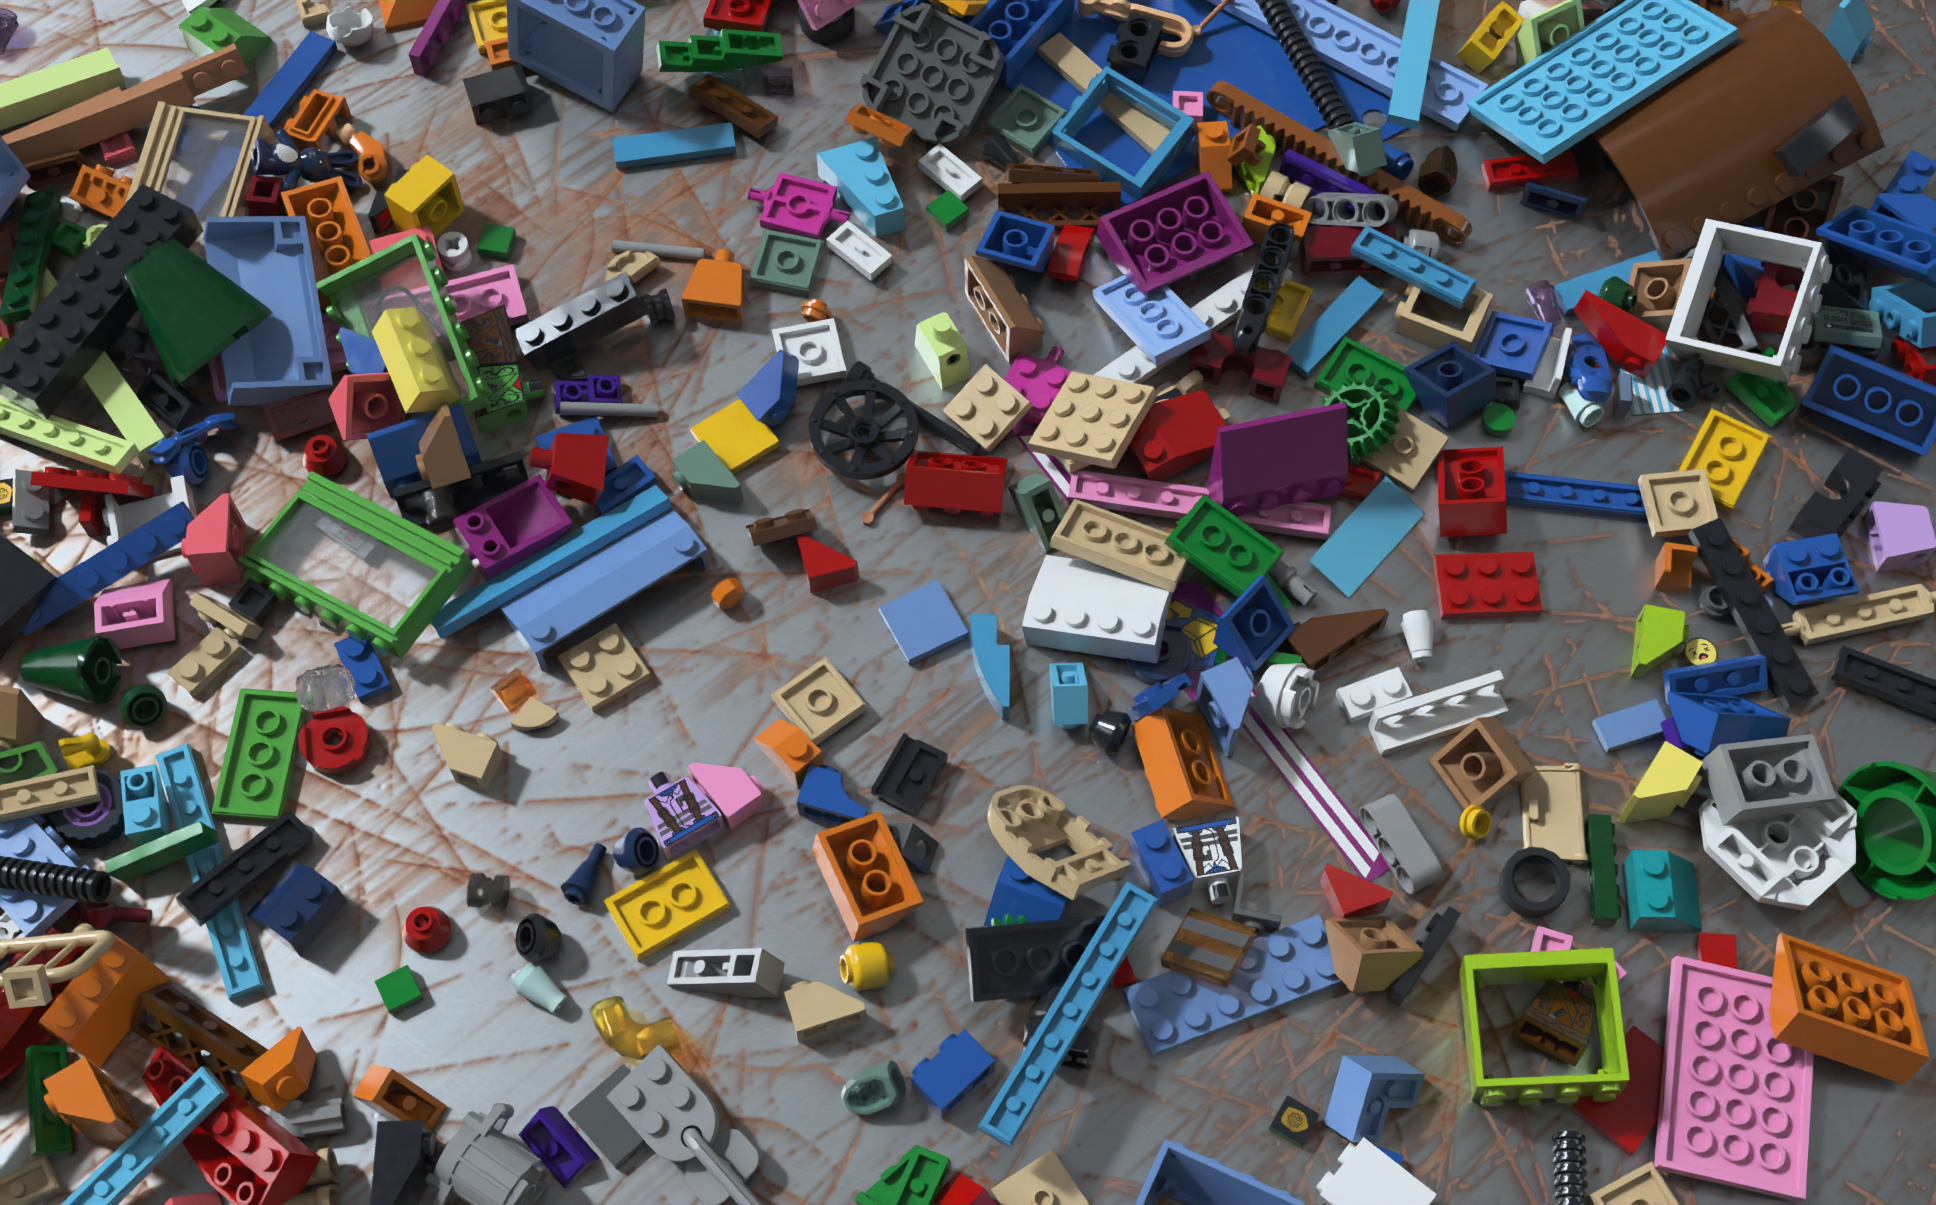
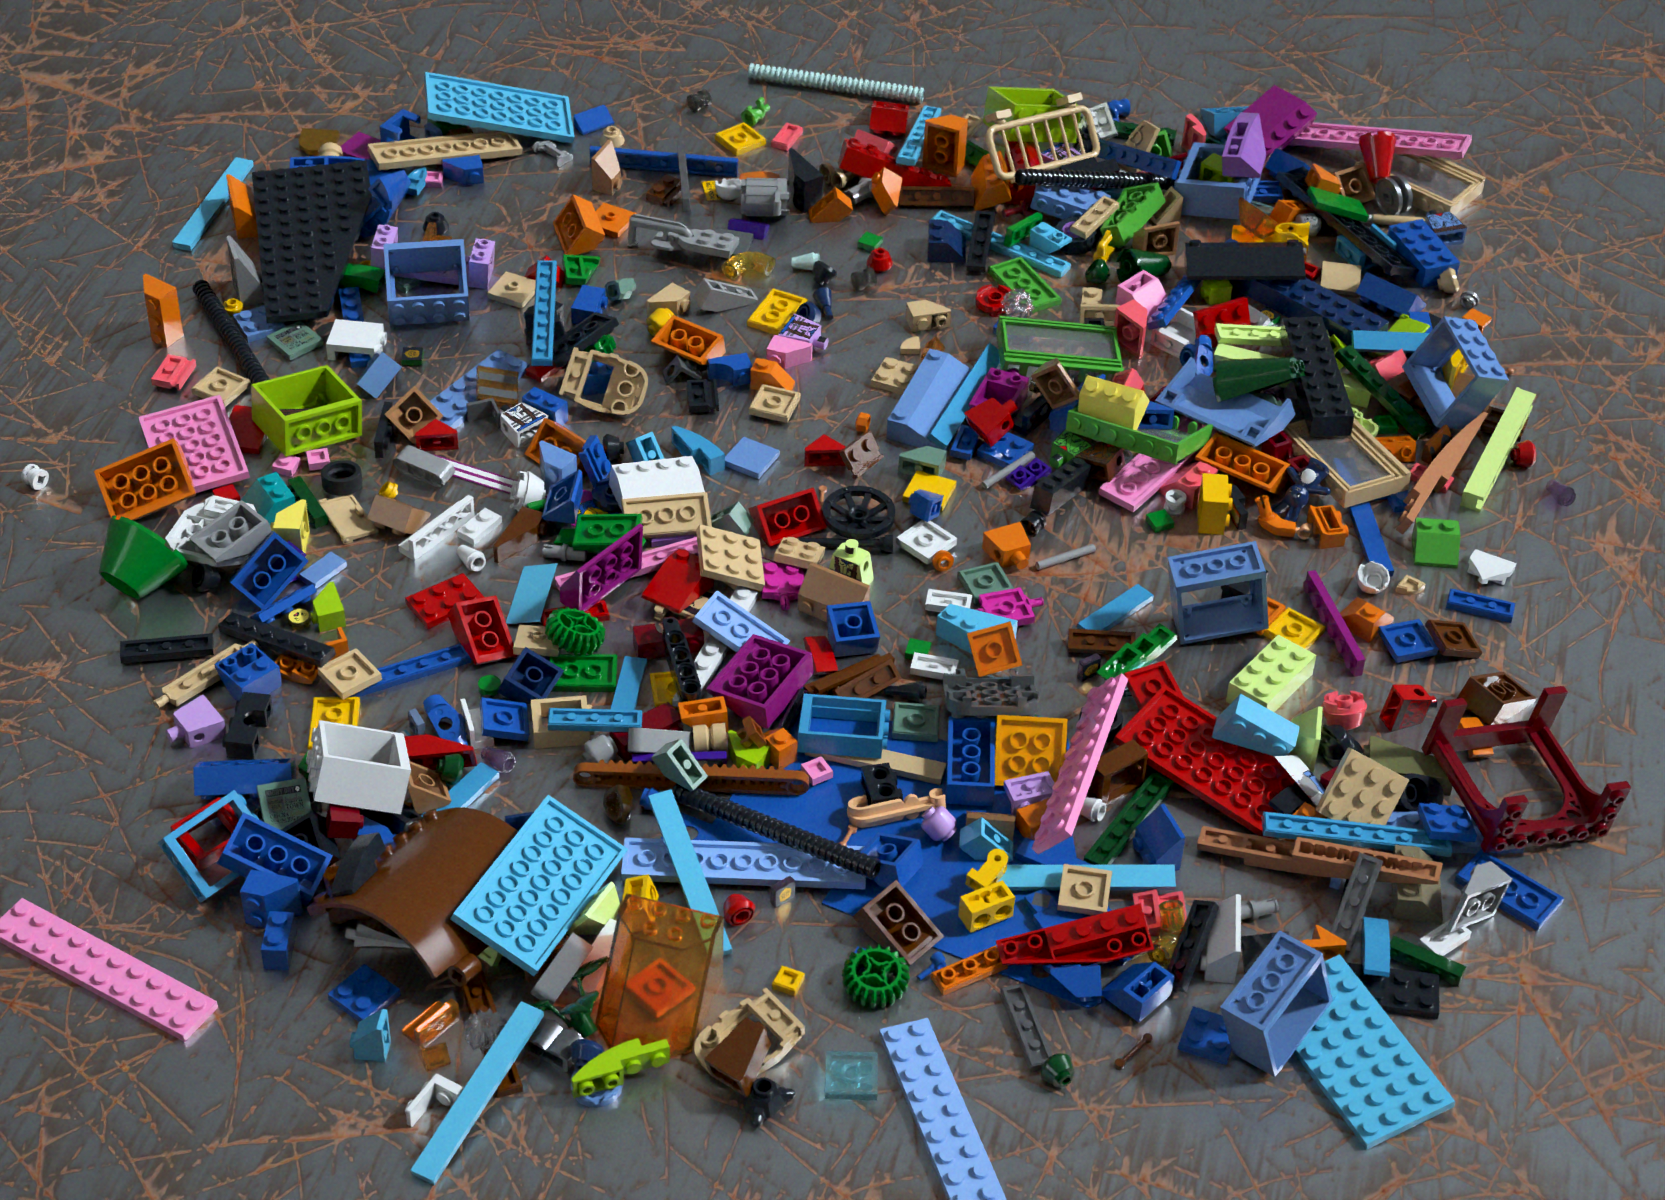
camera: 145 degrees right, 20 degrees down
tan plate [605,250,661,283] -> none

